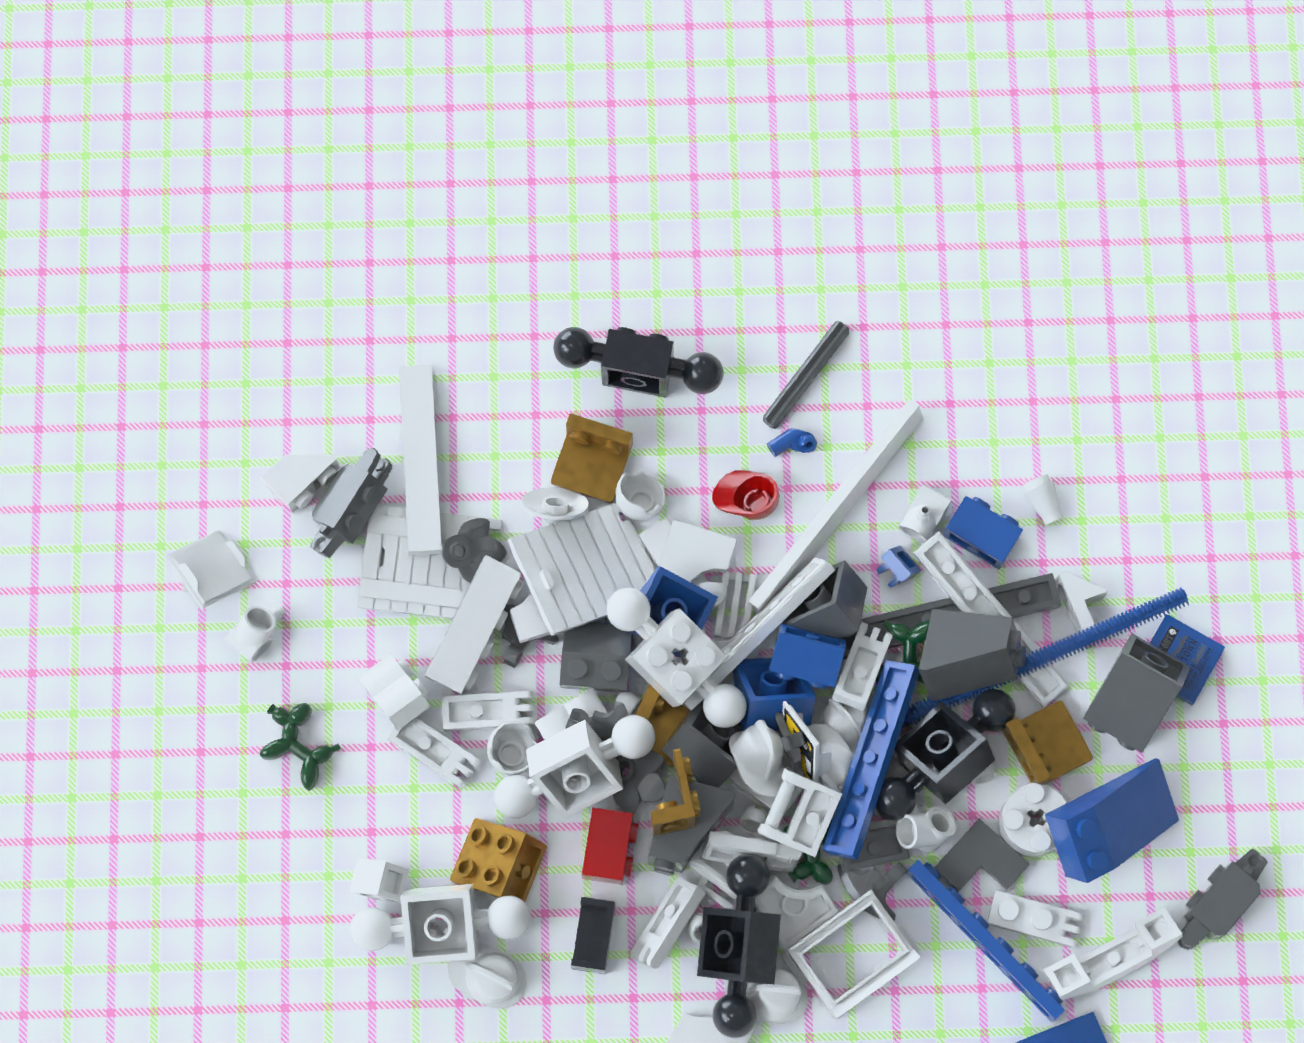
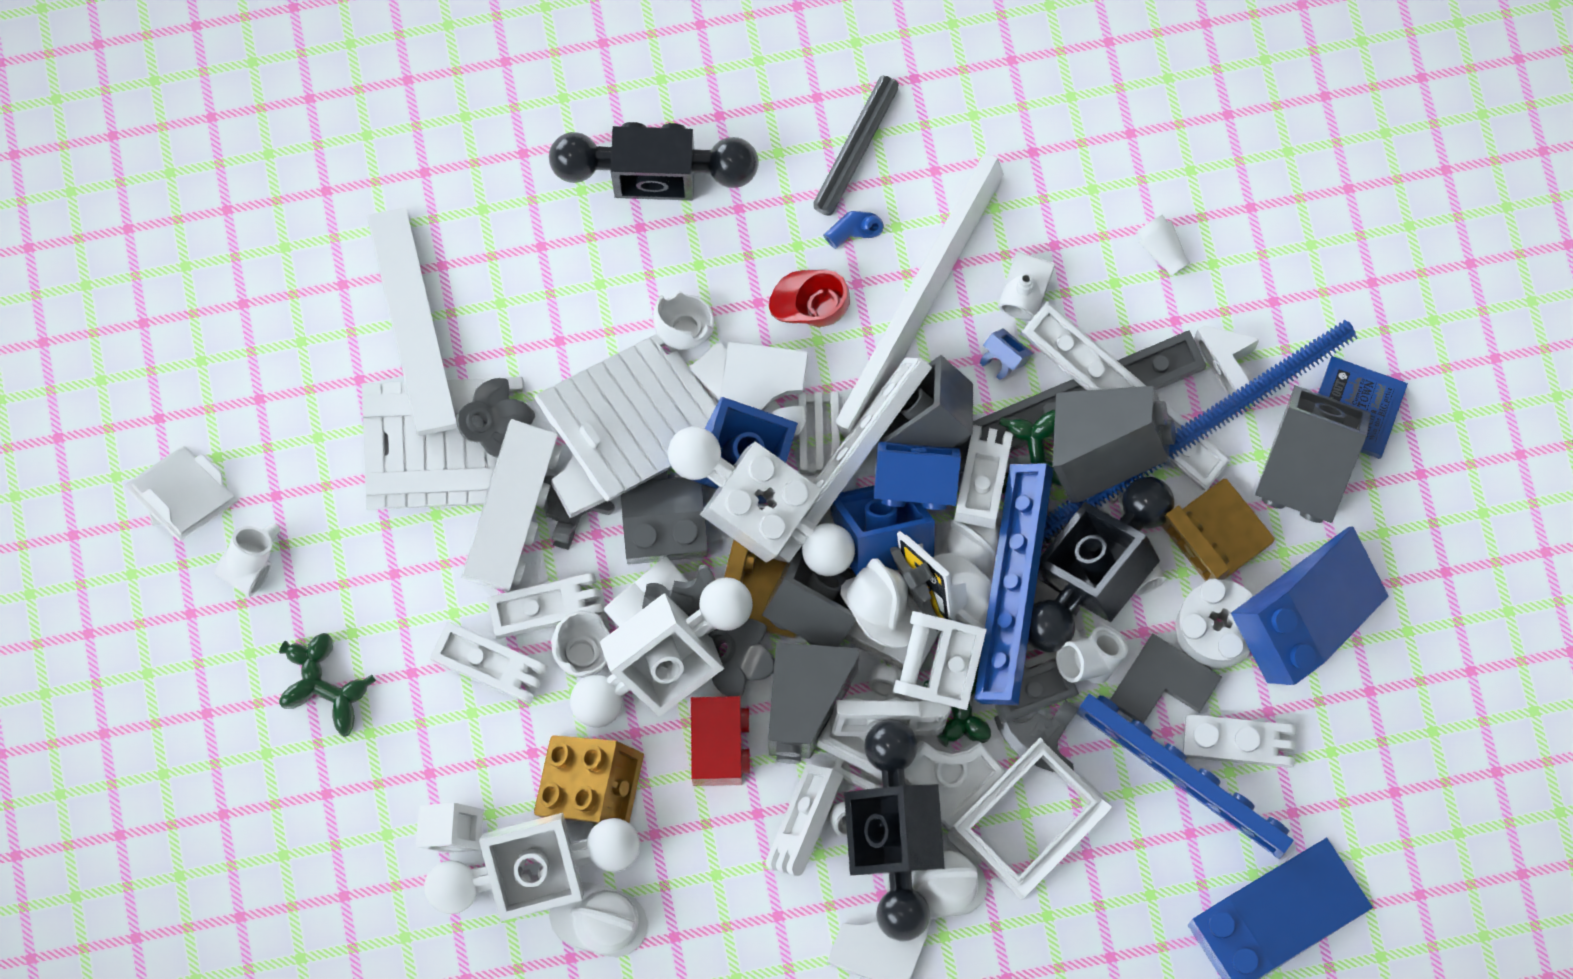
camera: 10 degrees left, 0 degrees up
white slope [261,454,340,513] -> none
dark grey hinge [310,448,393,558] -> none
white brick [358,654,430,731] -> none
white dish [522,487,589,524] -> none
pearl gold bracket [550,413,633,503] -> none
black panel [570,897,616,975] -> none
white hinge [615,692,643,715] -> none
pearl gold bracket [651,749,701,836] -> none
blue brick [943,496,1023,570] -> none
white slope [1044,907,1183,1000] -> none
dark grey hinge [1177,848,1268,951] -> none

